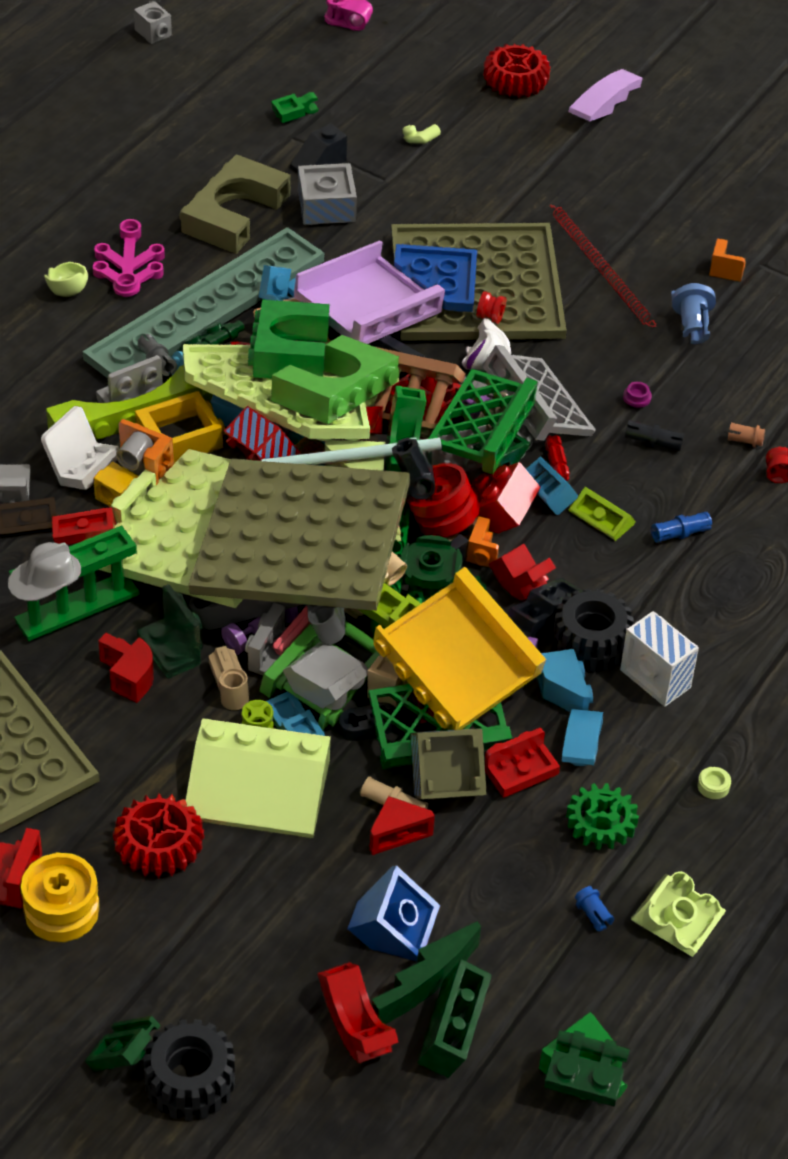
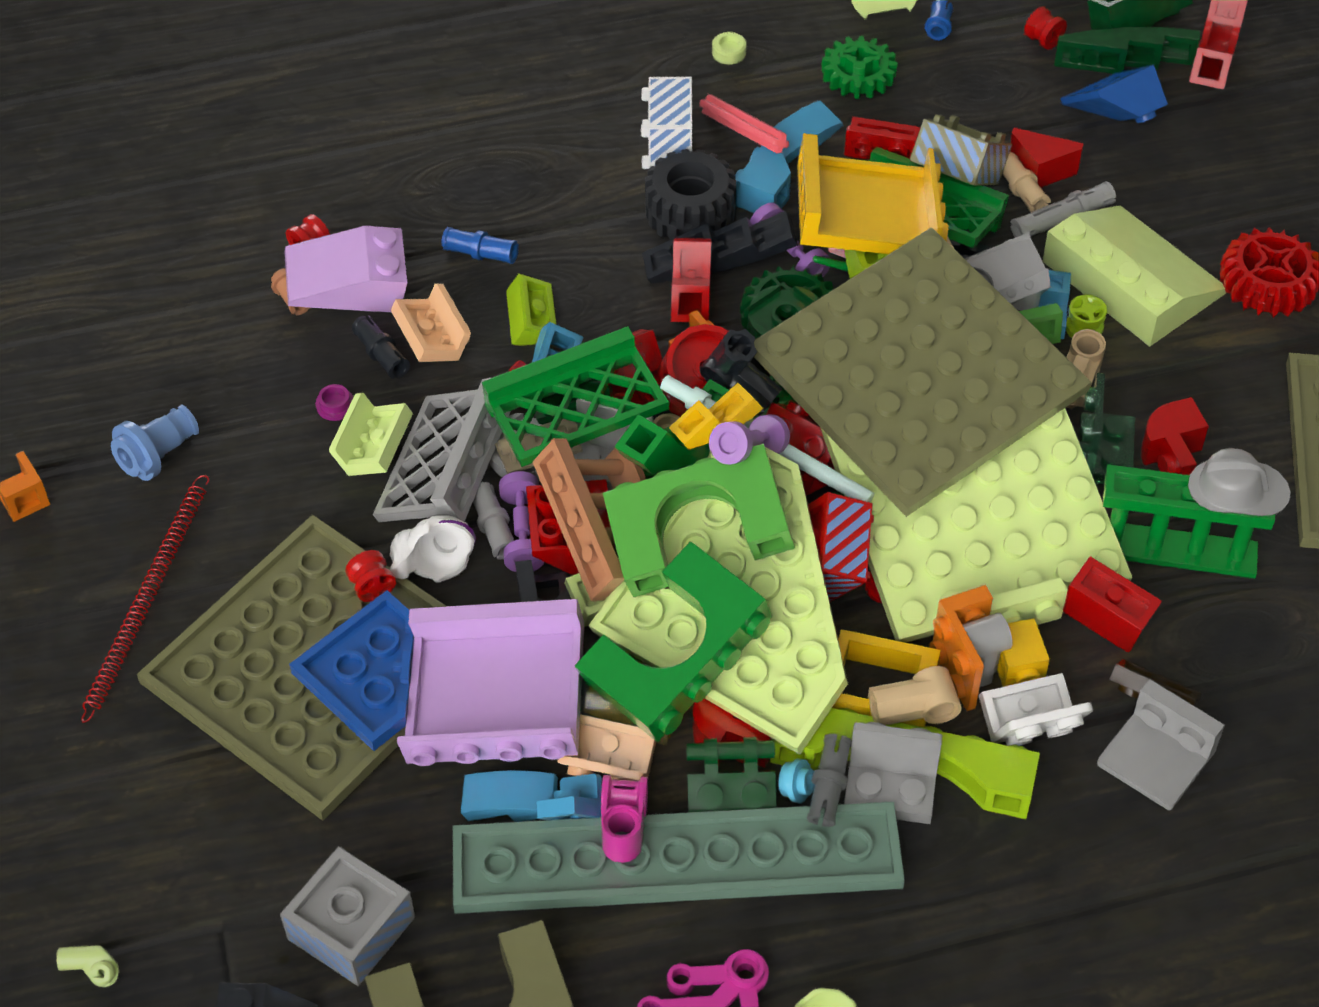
camera: 135 degrees left, 5 degrees up
none -> lavender slope [285,226,407,313]
none -> yellowish green bracket [329,393,413,476]
none -> light nougat bracket [391,284,471,362]
none -> dark pink piece [601,775,648,863]
none -> yellow slope [669,383,763,449]
none -> coral axle [699,94,789,153]
none -> medium lavender wheel [709,415,790,465]
none -> tan piece [868,666,962,725]
none -> light grey pin [1011,181,1116,238]
none -> red wheel [1024,6,1067,50]

